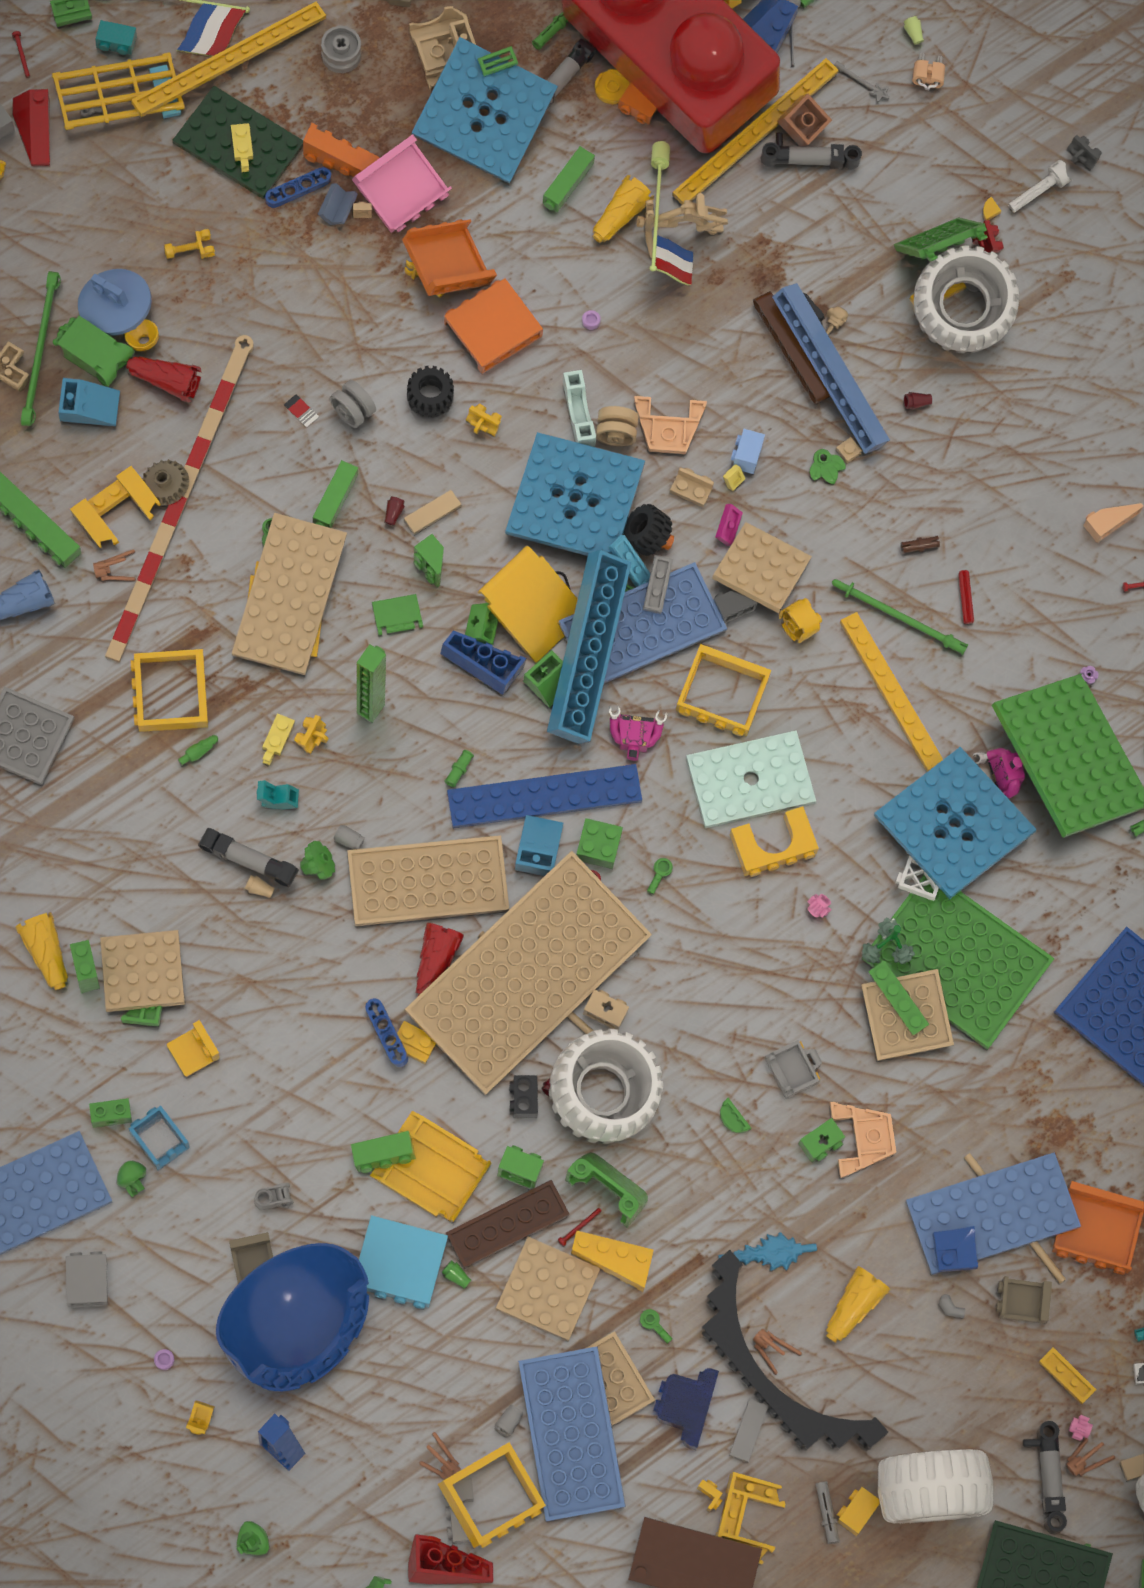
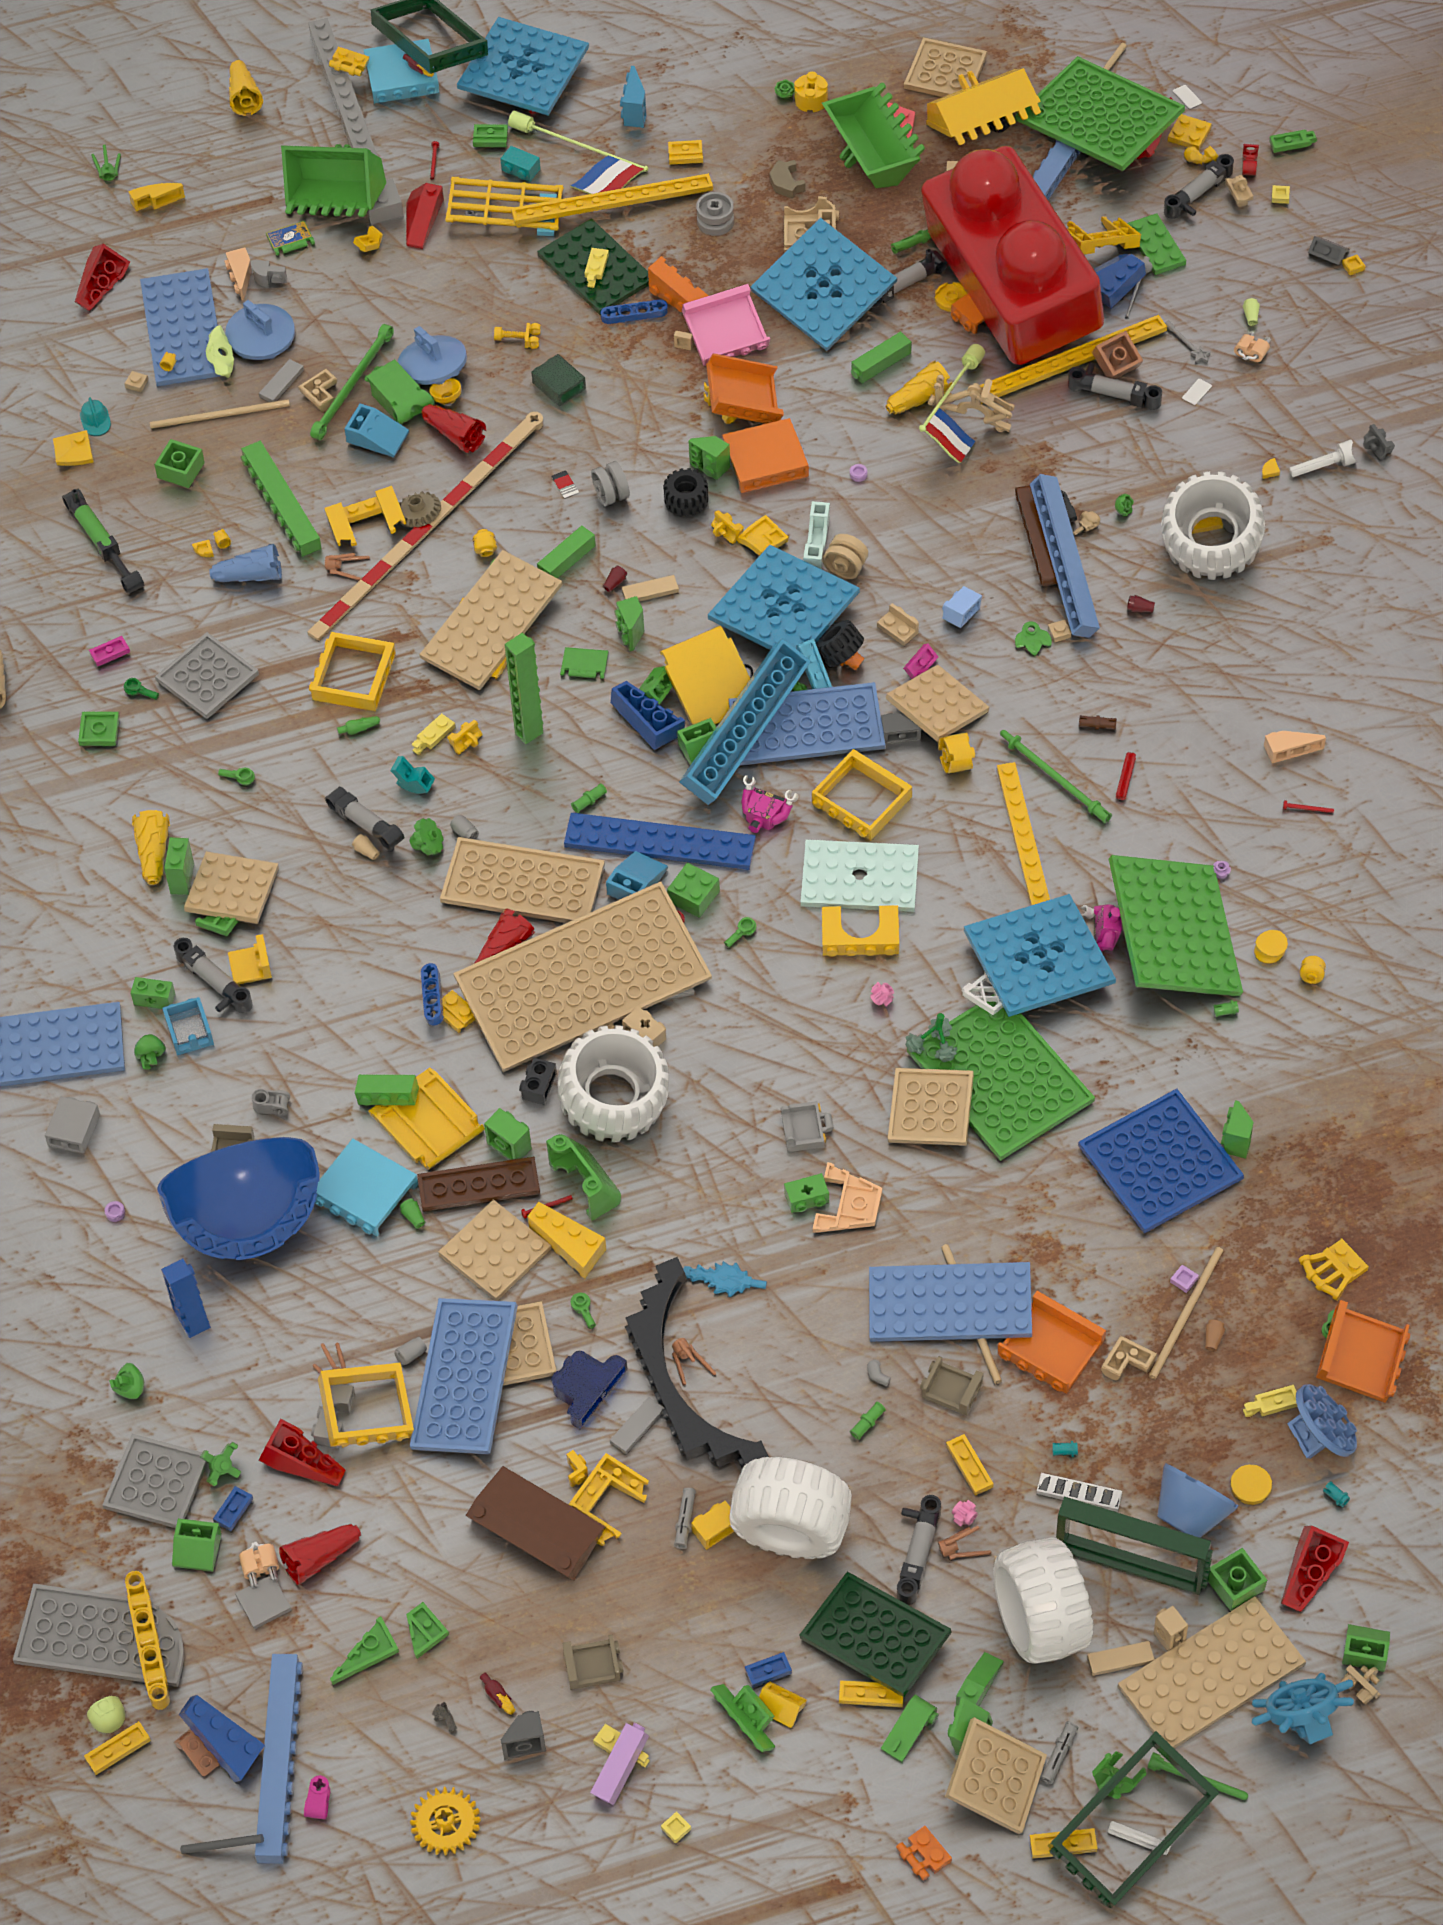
camera: 30 degrees right, 15 degrees down
yellow bracket [186,1400,215,1435] -> none
sand blue panel [318,183,358,225] -> none
bright green tile [477,46,518,77] -> none
light nougat wing [634,396,707,454] -> none
light grey tile [643,555,673,614] -> none
bright green tile [720,1098,752,1133] -> none
light yellow plate [723,464,745,491] -> none
yellow cone [826,1266,891,1343] -> none
bright green plate [868,961,929,1036] -> none
bright green plate [894,217,988,262] -> none
blue plate [933,1226,978,1272] -> none
red hips [972,220,1004,253] -> none
none -> black piece [173,937,253,1013]
none -> bright green plate [218,767,255,785]
none -> yellow head [472,529,497,557]
none -> clear green brick [531,354,586,407]
none -> bright green slope [688,436,730,480]
none -> yellow plate [737,515,789,556]
none -> bright green pin [849,1402,886,1440]
none -> bright green plate [1115,494,1134,516]
none -> white sticker [1182,379,1212,405]

